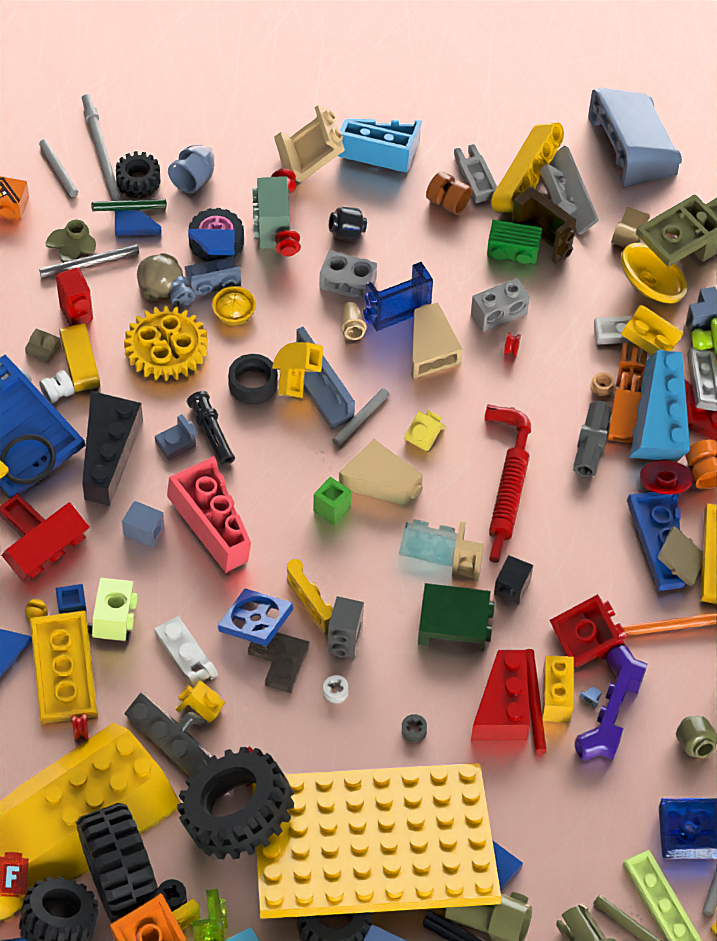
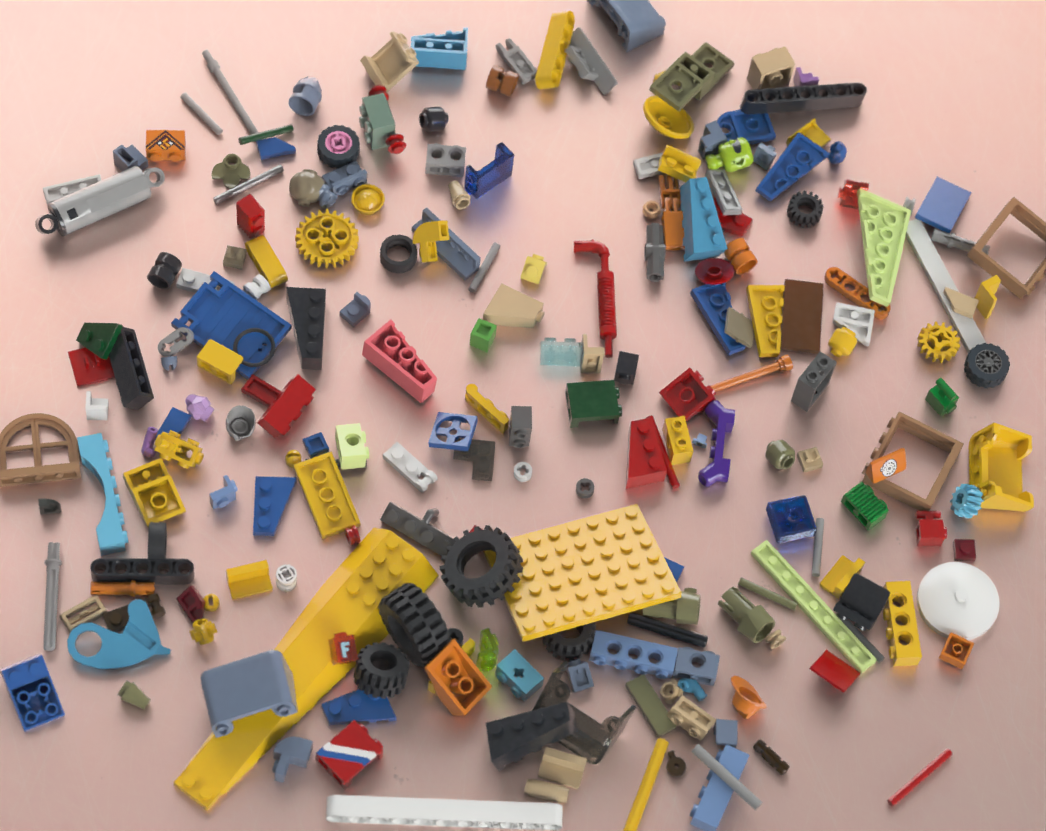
camera: 20 degrees left, 5 degrees up
black tyre [115,151,161,198] -> none
sand blue panel [122,501,164,547] -> none
yellow bracket [175,680,226,723] -> none
black pin [187,391,235,466] -> none
blue tile [188,229,235,255] -> none
tan slope [411,302,462,379] -> none
light grey brick [471,278,530,332] -> none
green brick [487,220,542,264] -> none
red bush [504,332,521,357] -> none
dark brown panel [512,186,577,264] -> none
tan panel [611,207,650,248] -> none

